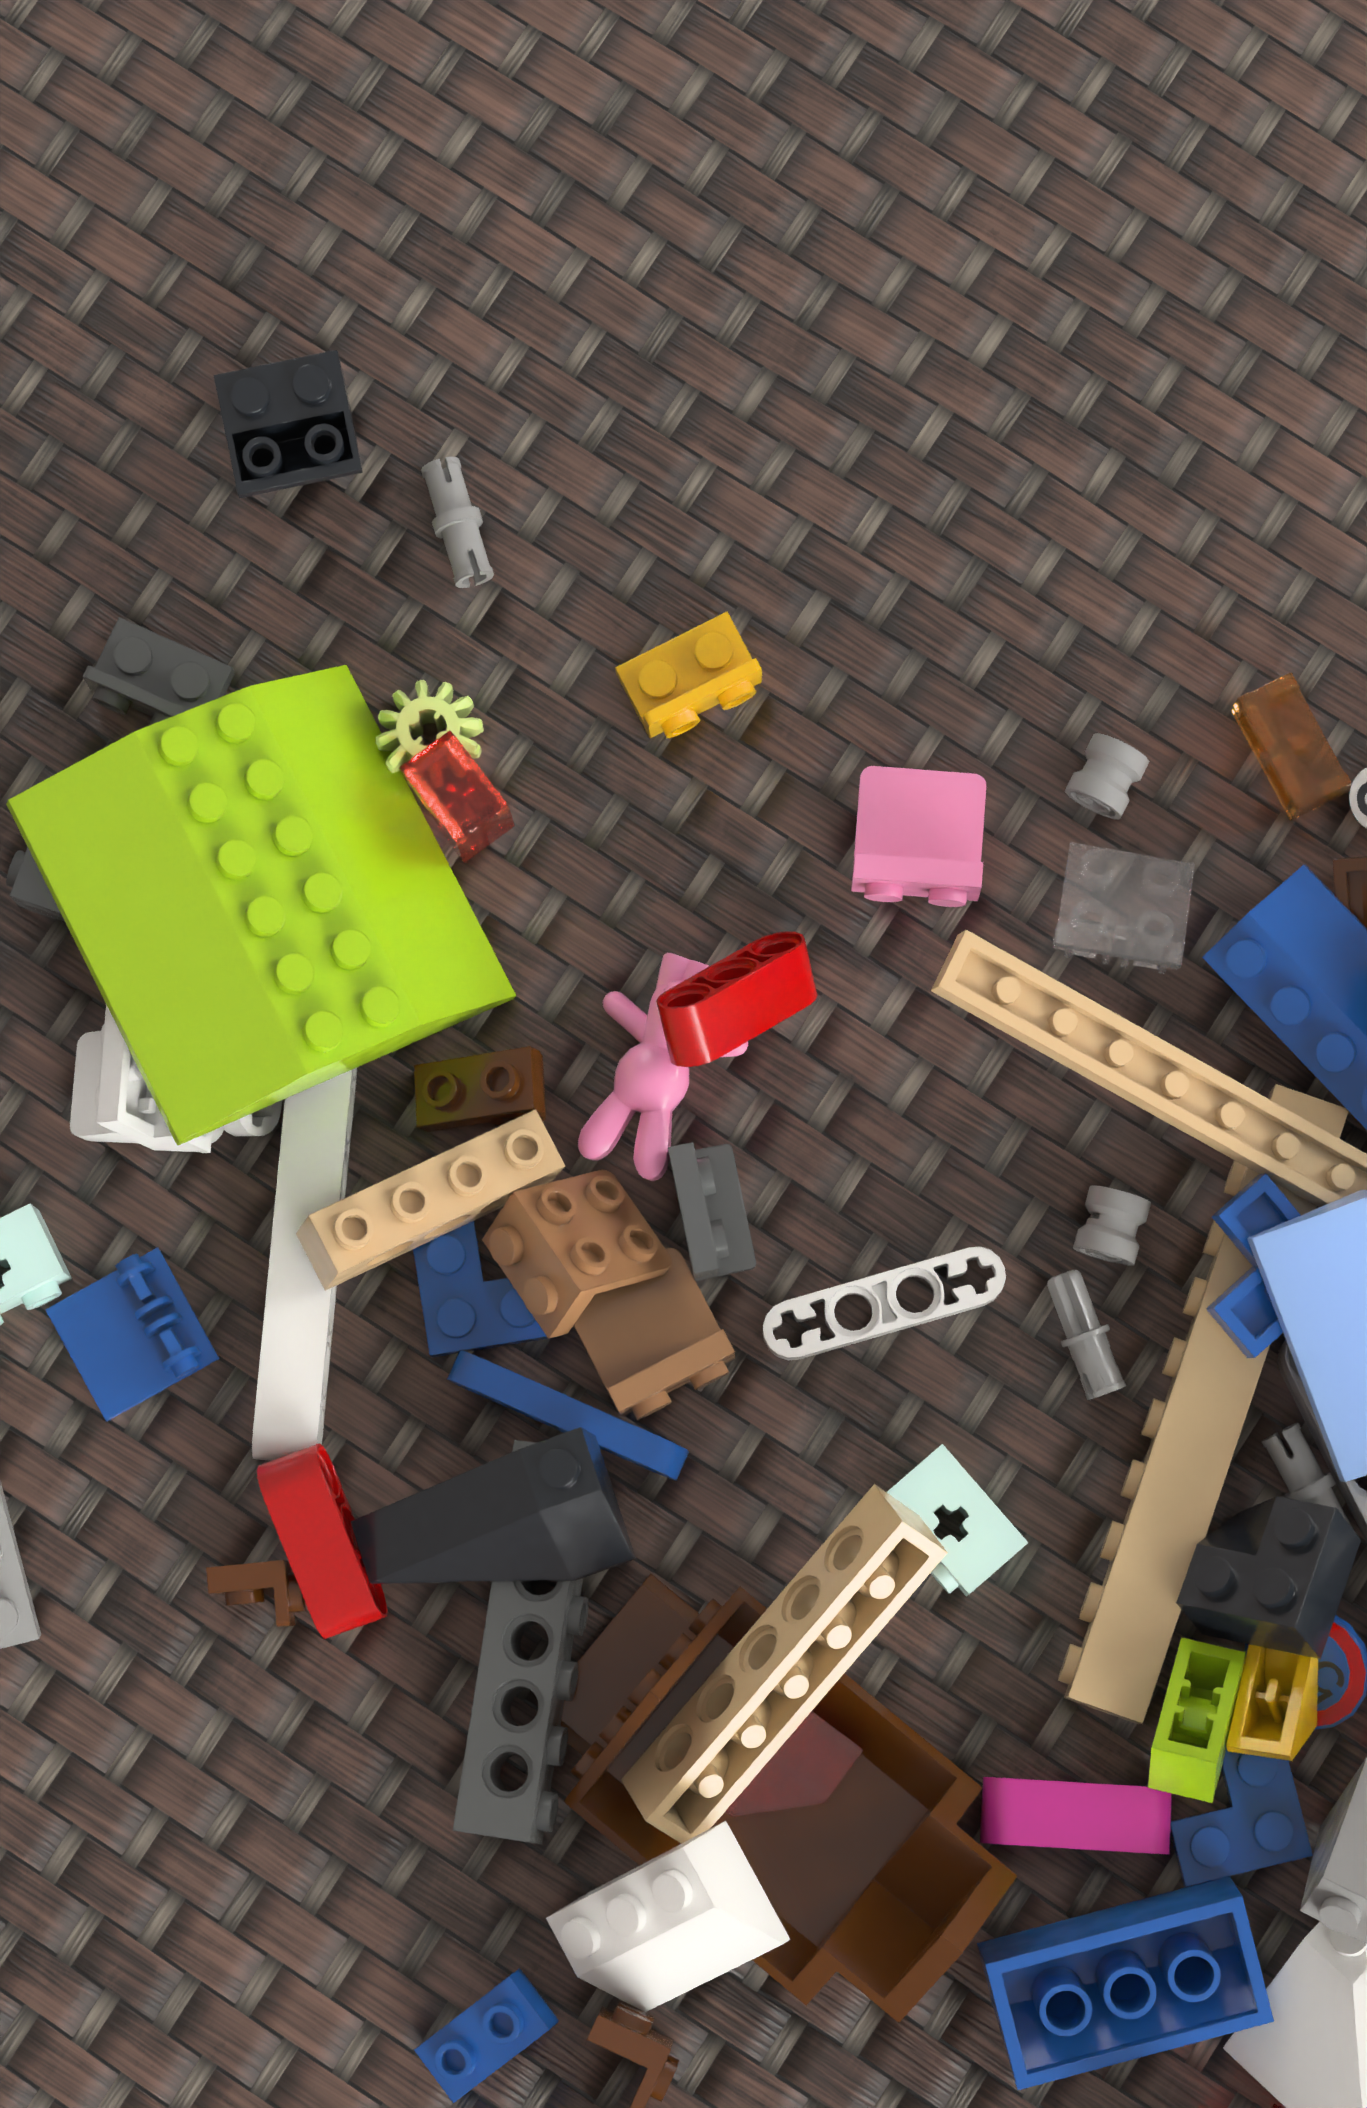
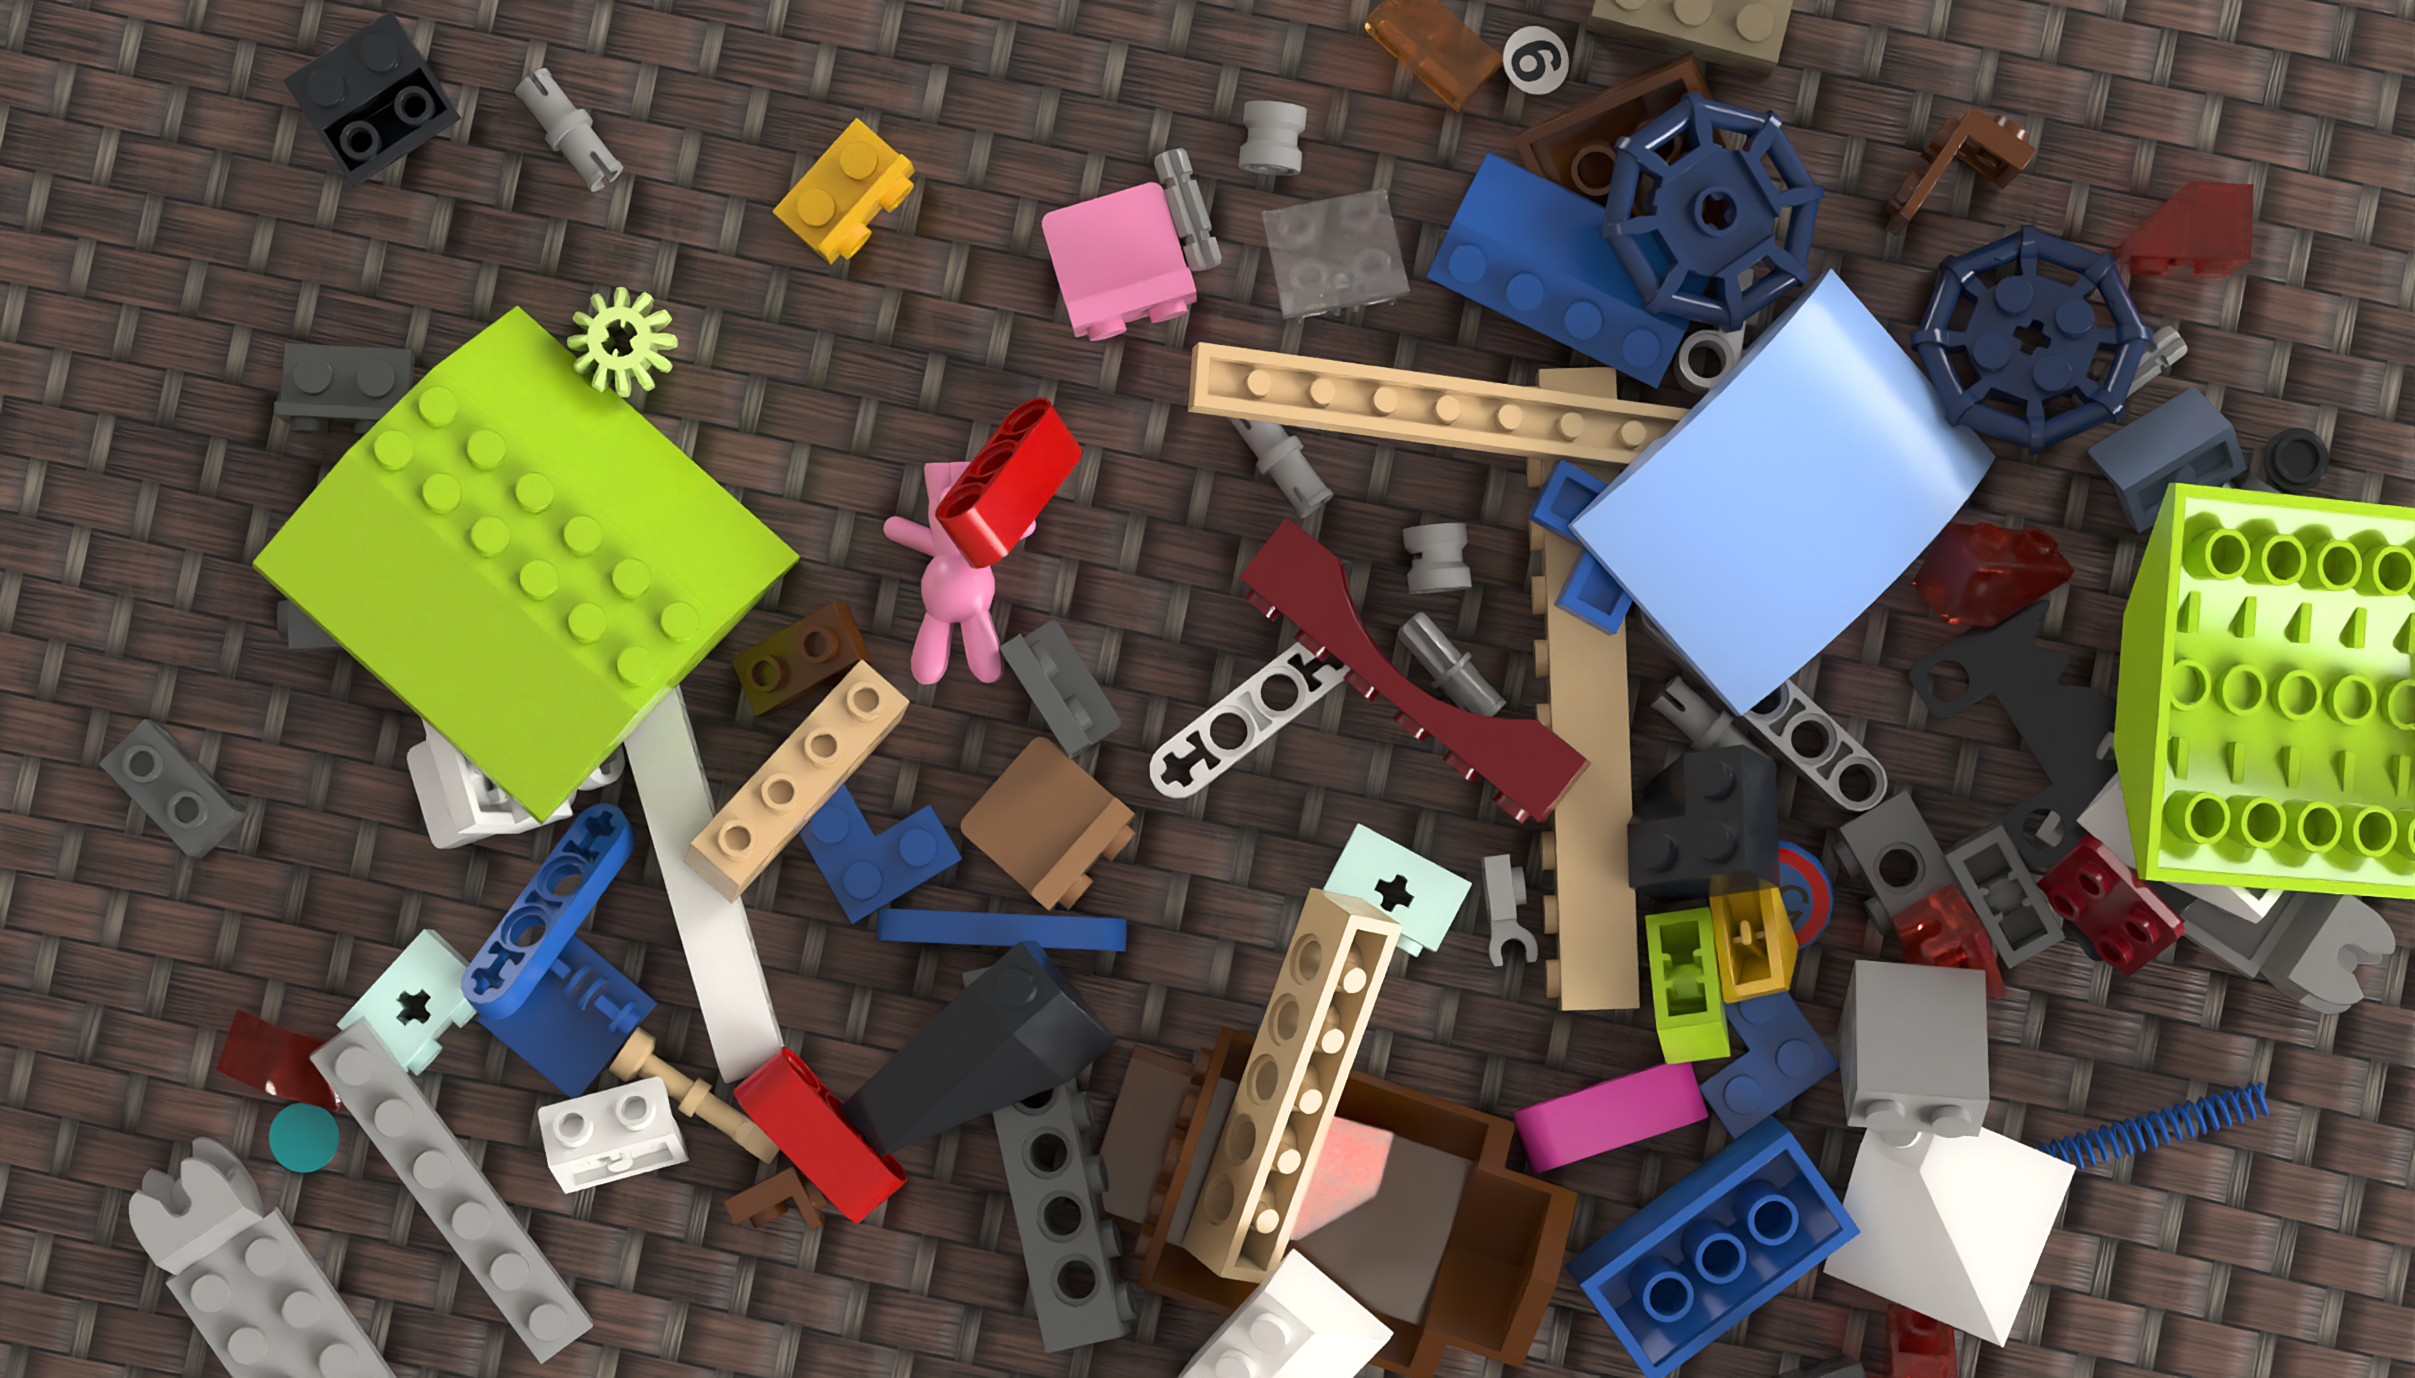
camera: 25 degrees left, 5 degrees up
clear red slope [399,730,515,863] -> none
medium nougat bracket [482,1170,672,1339] -> none
none -> blue beam [461,803,637,1020]
none -> white bracket [538,1076,689,1194]
none -> tan piece [608,1027,780,1165]
none -> light grey axle [1154,148,1222,273]
none -> light grey pin [1226,417,1334,519]
none -> dark red arch [1239,517,1591,824]
none -> light grey plate [1480,854,1538,967]

